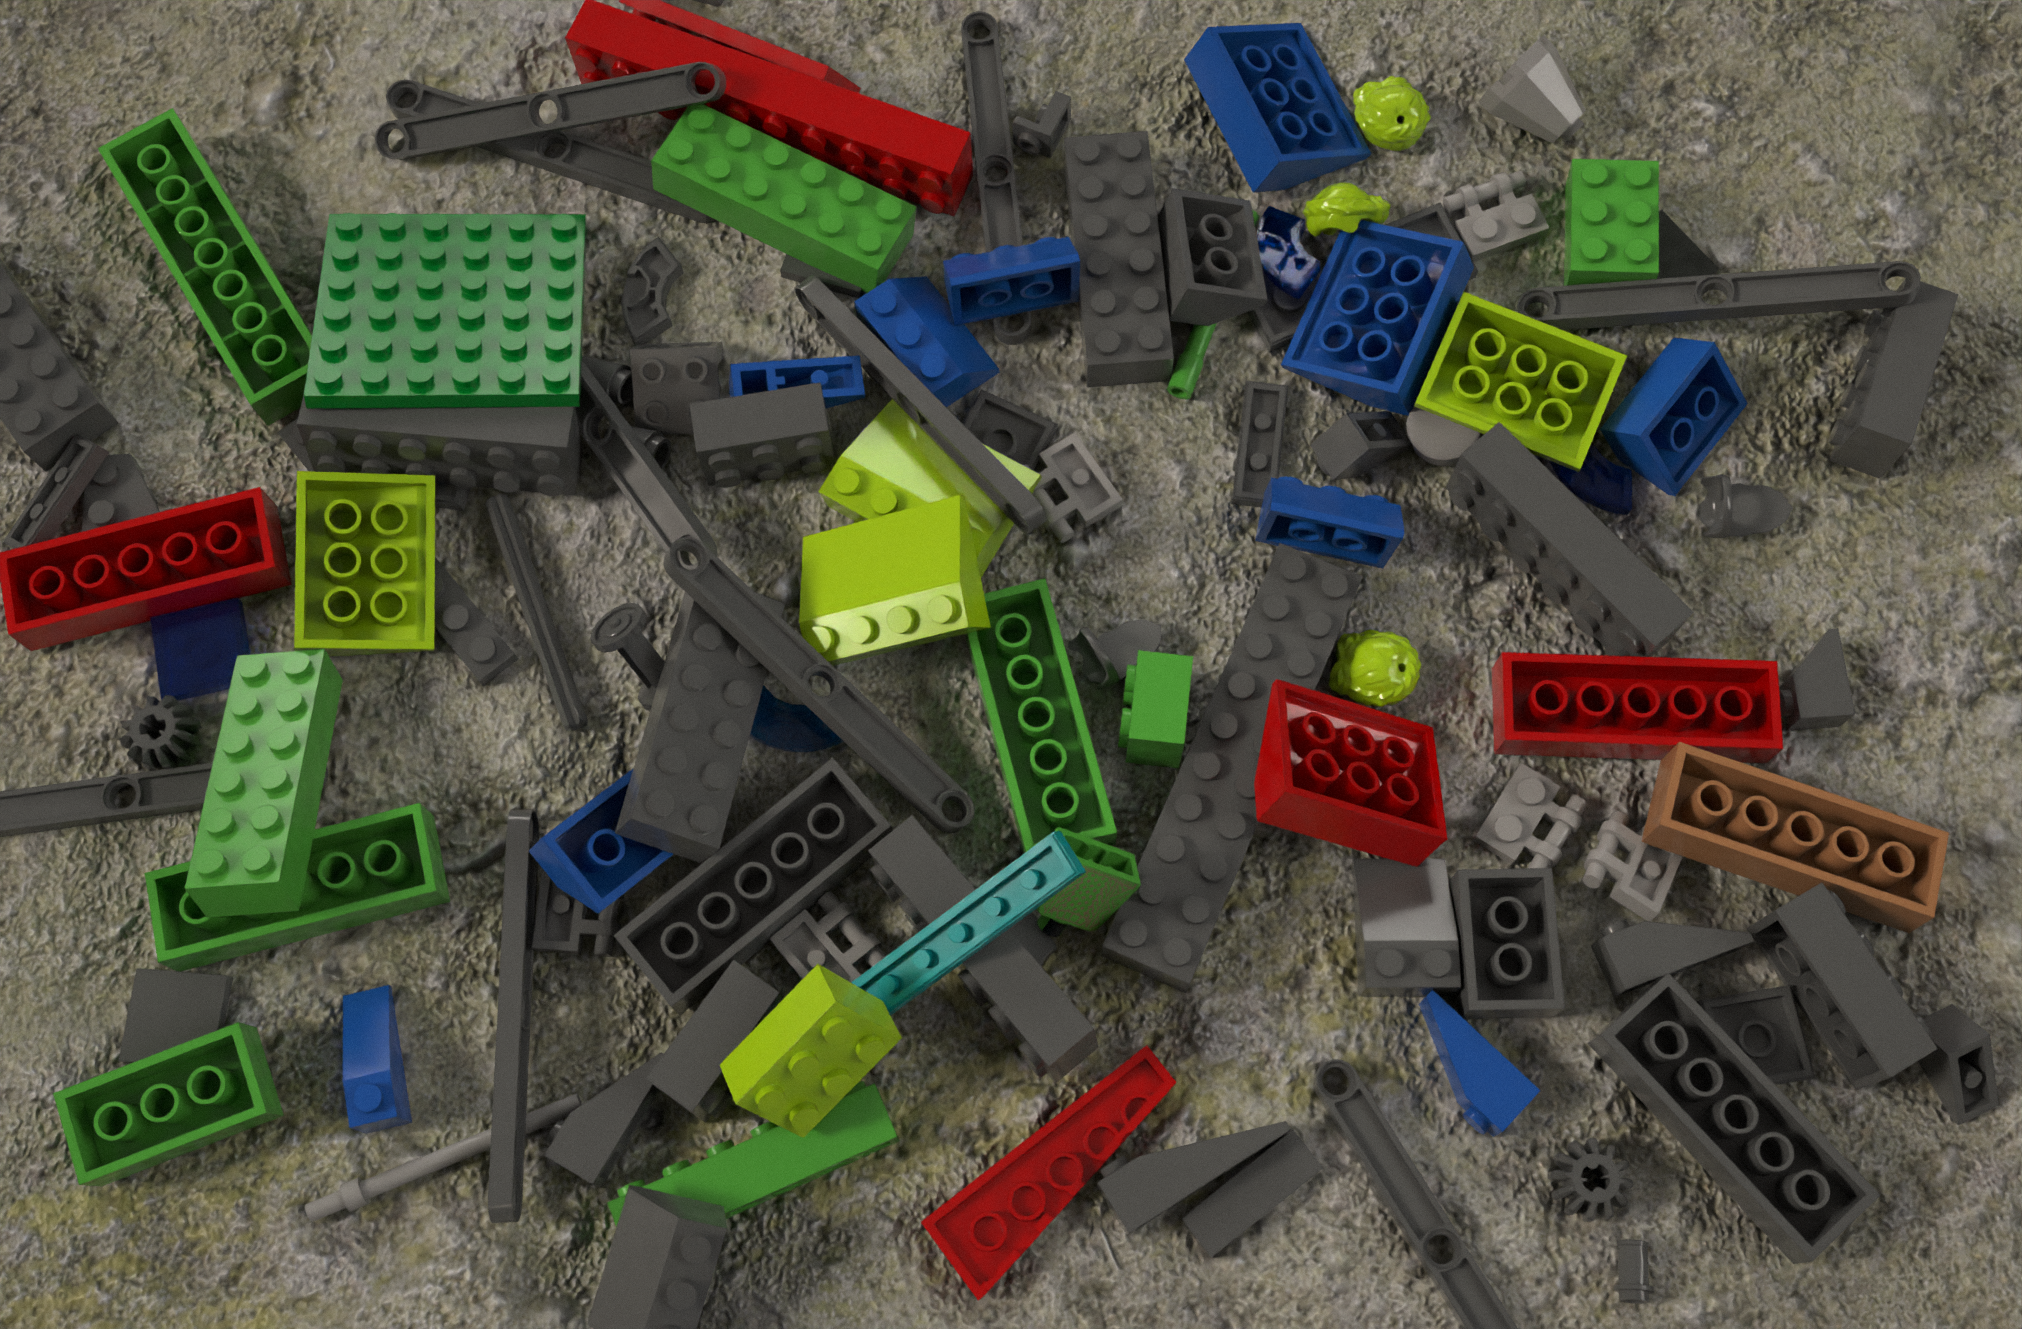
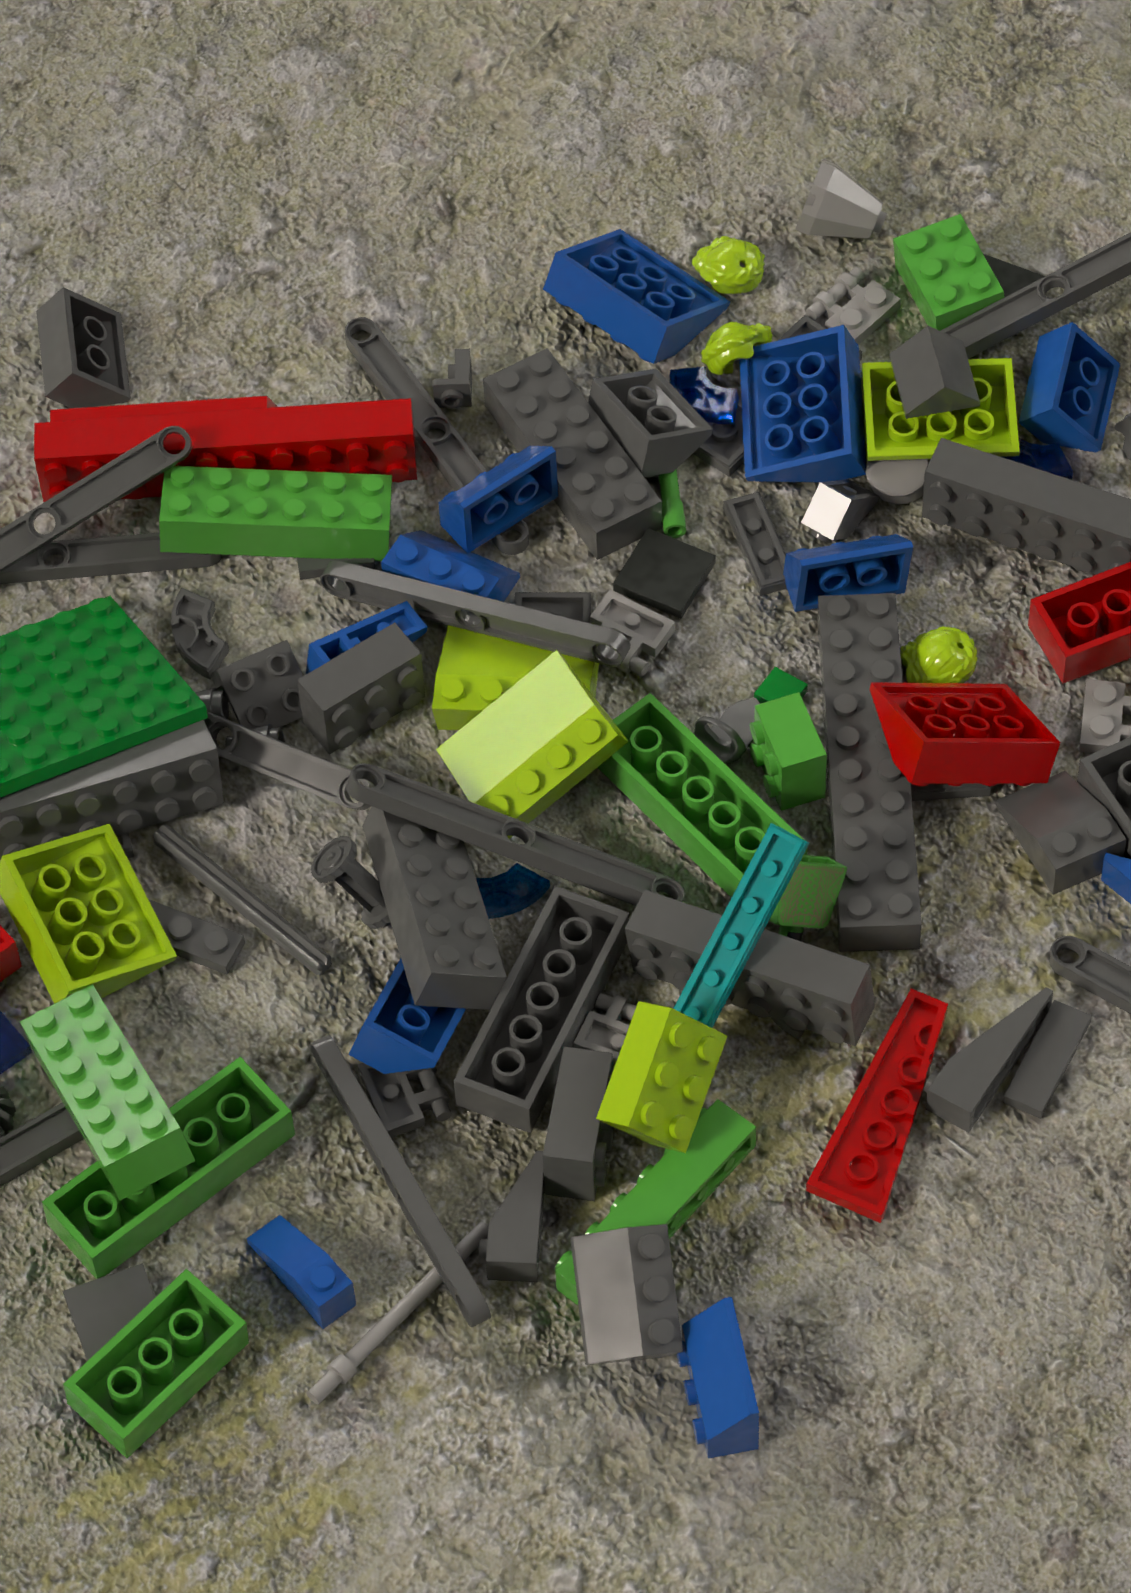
camera: 25 degrees left, 15 degrees down
none -> pearl dark grey tile [613,528,716,619]
none -> green tile [754,667,808,704]
none -> dark grey slope [889,326,980,419]

